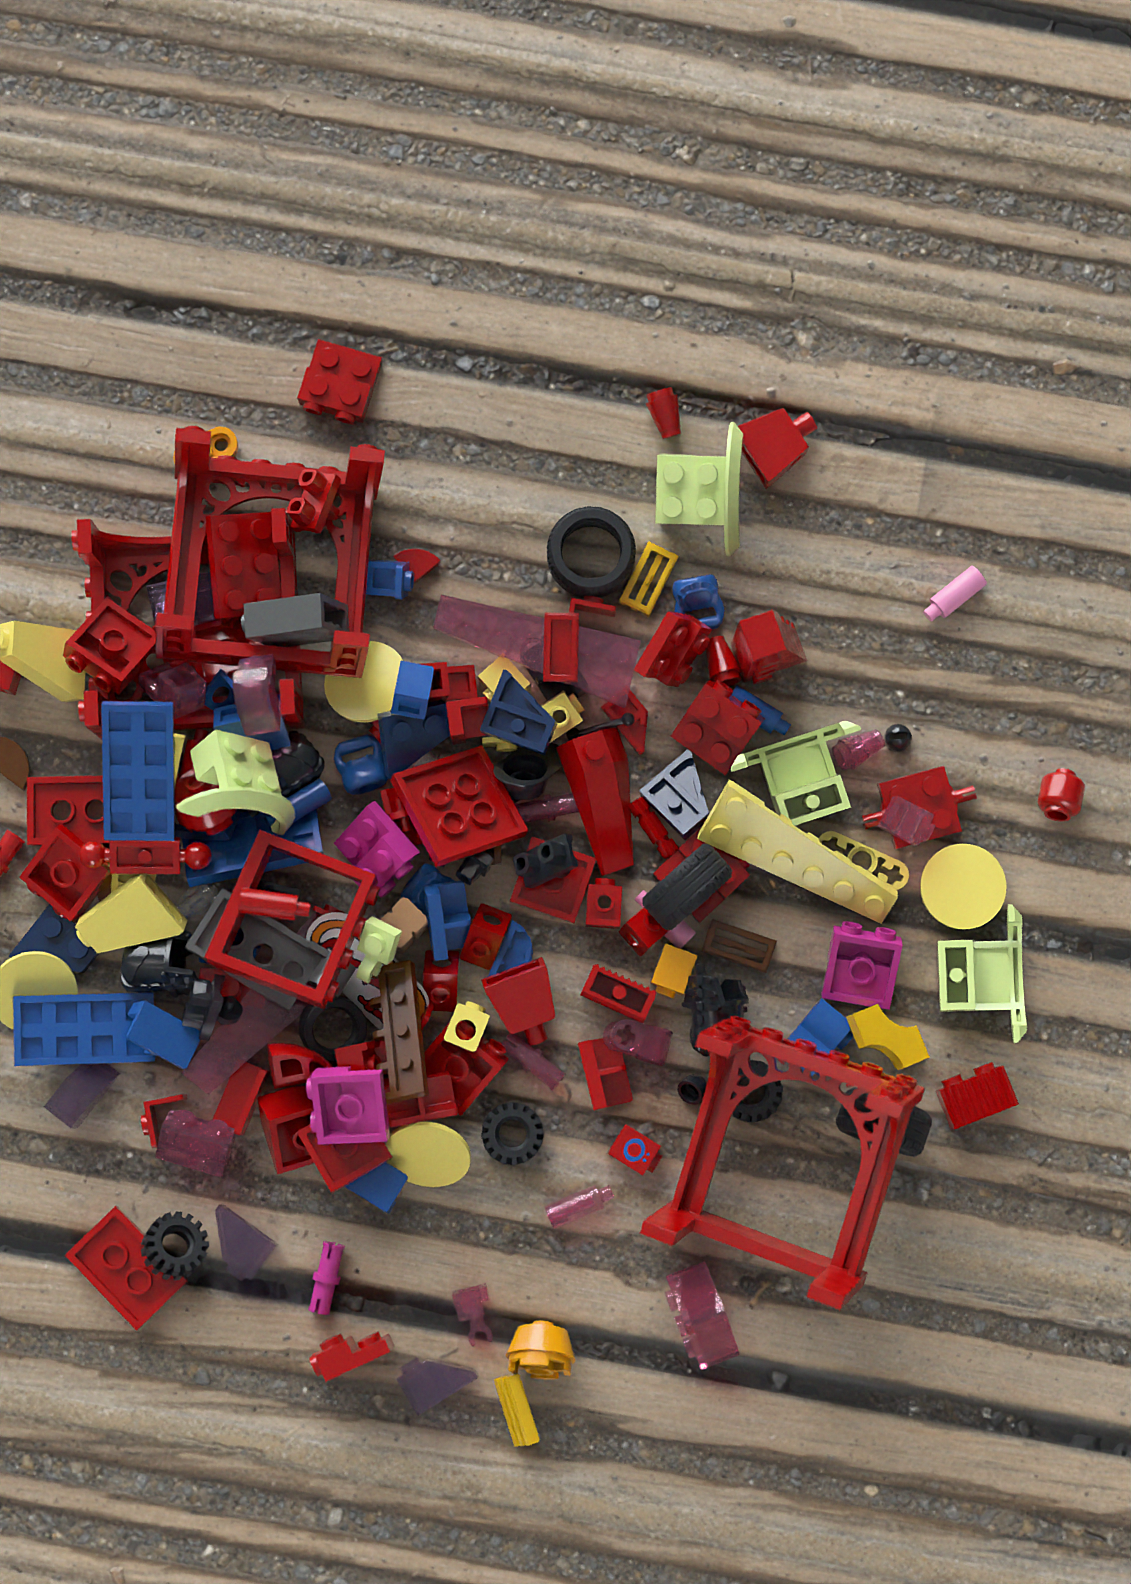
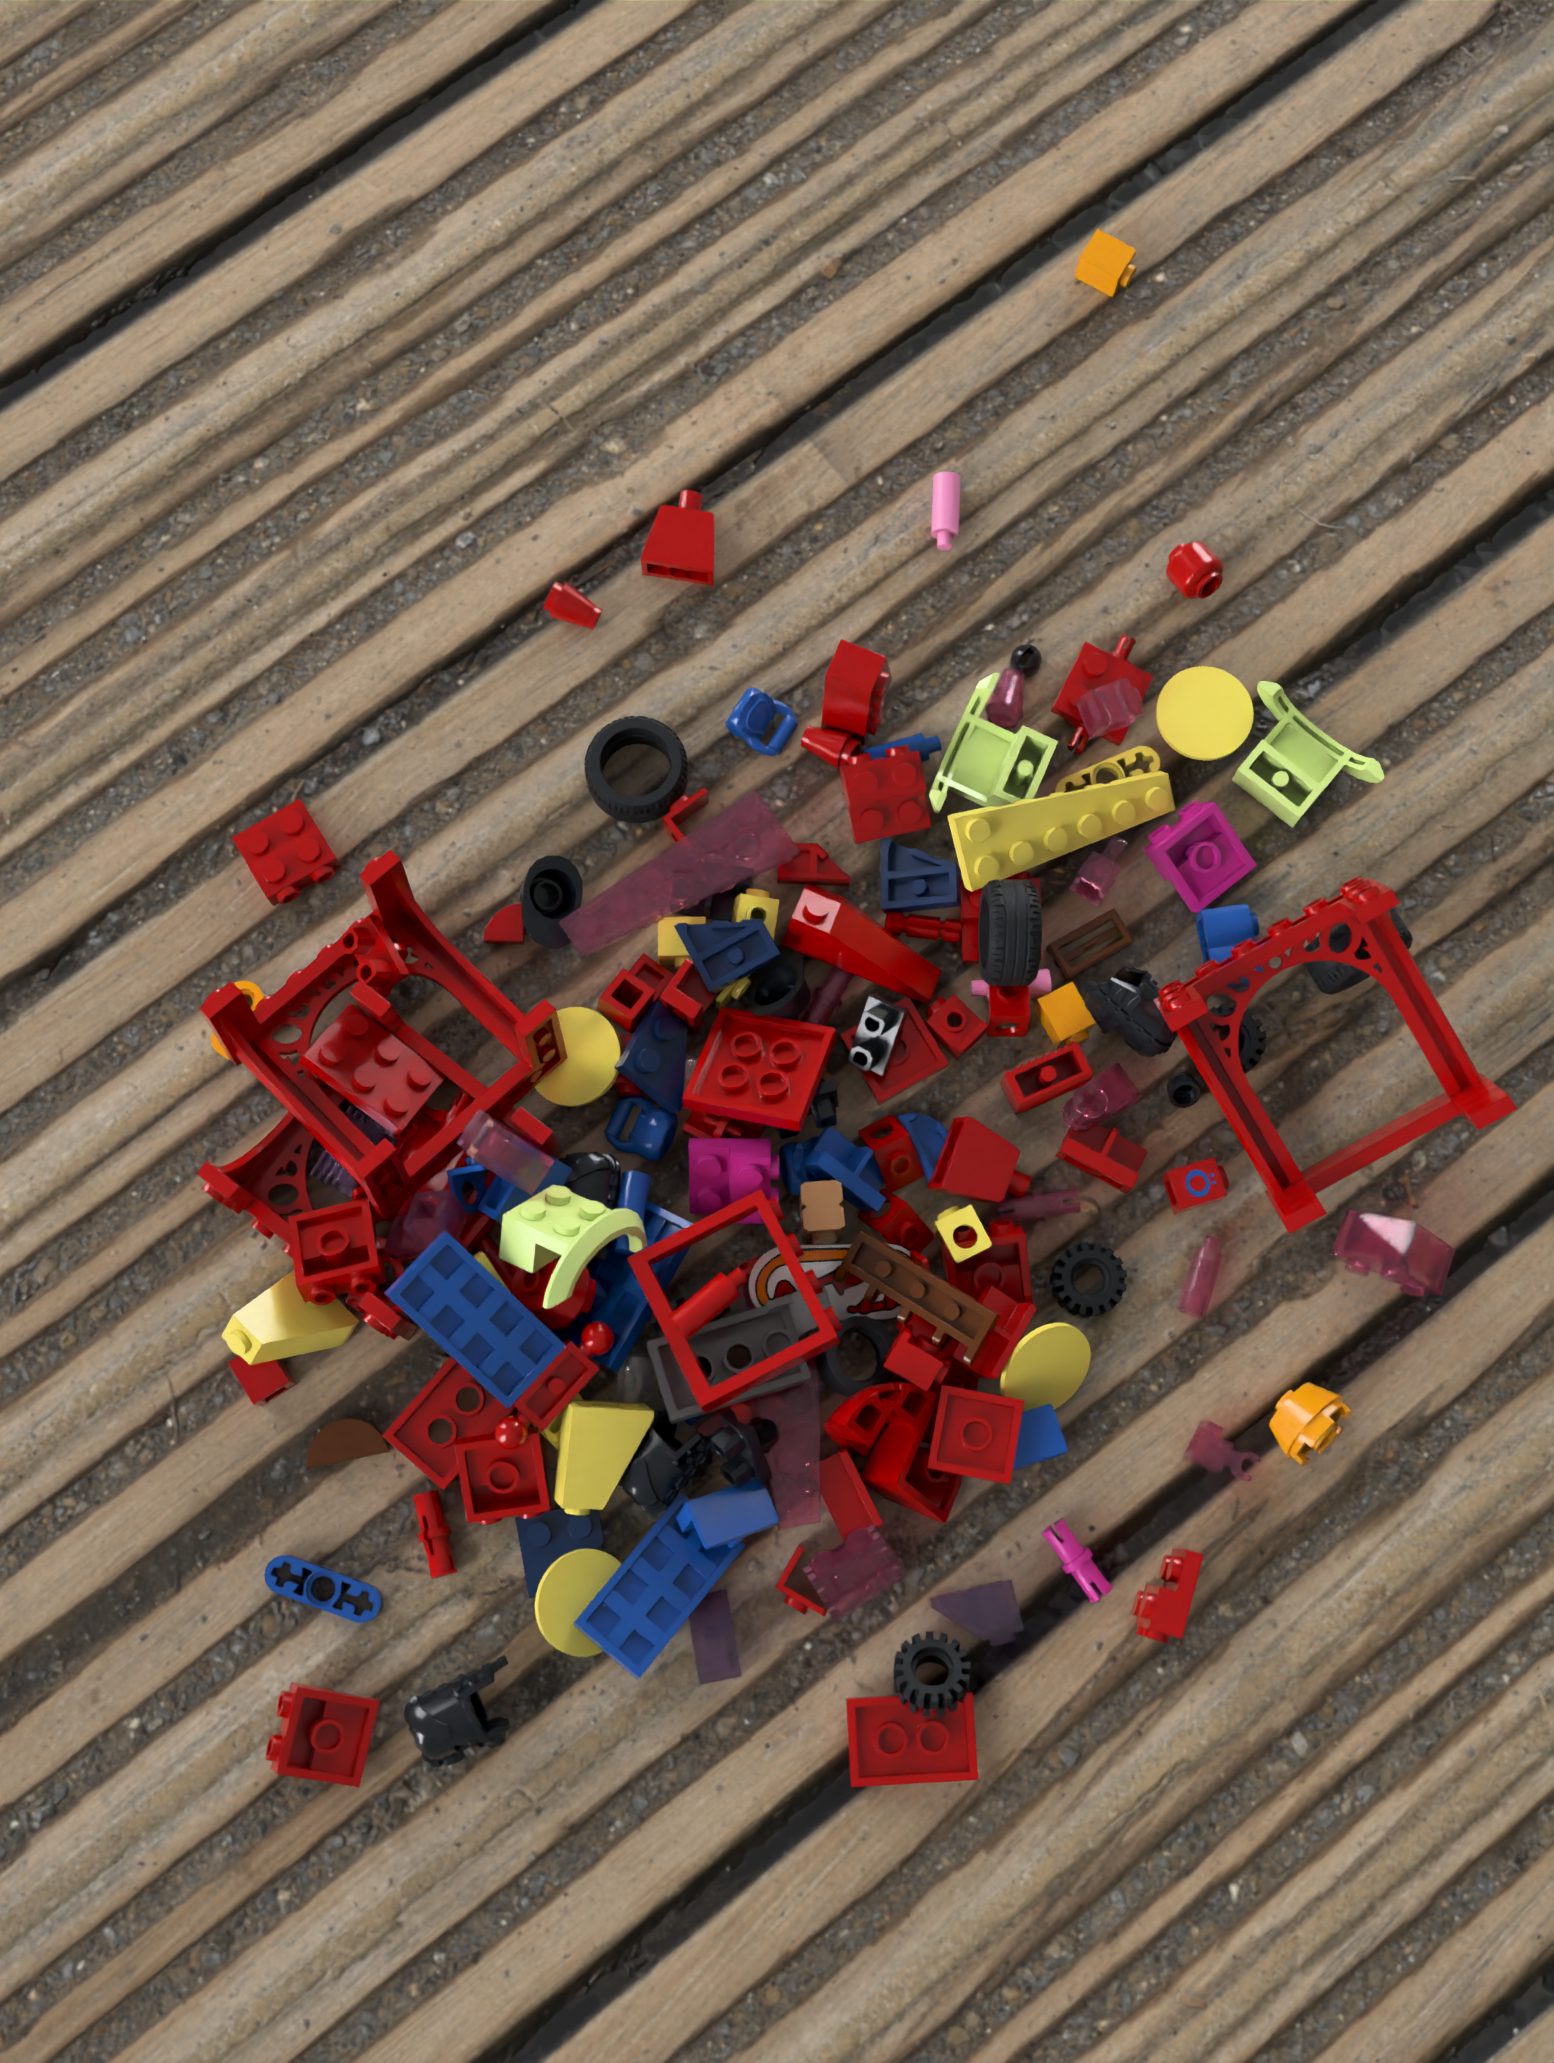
camera: 50 degrees left, 5 degrees down
dark grey brick [241,593,349,647] -> none
dark pink plate [306,1067,390,1144] -> none
yellowish green plate [356,916,402,983] -> none
blue bracket [366,559,414,600] -> none
blue panel [391,661,434,720] -> none
clear purple slope [396,1357,479,1415] -> none
yellow tile [493,1373,540,1447] -> none
red tile [543,612,579,682] -> none
black hinge [566,713,635,741] -> none
yellow tile [619,541,679,617] -> none
red plate [633,611,712,687] -> none
yellowish green piece [655,422,743,557] -> none
yellow tile [846,1004,930,1070] -> none
red brick [936,1062,1019,1129] -> none
none -> black piece [520,855,583,949]
none -> clear pink piece [1069,835,1128,907]

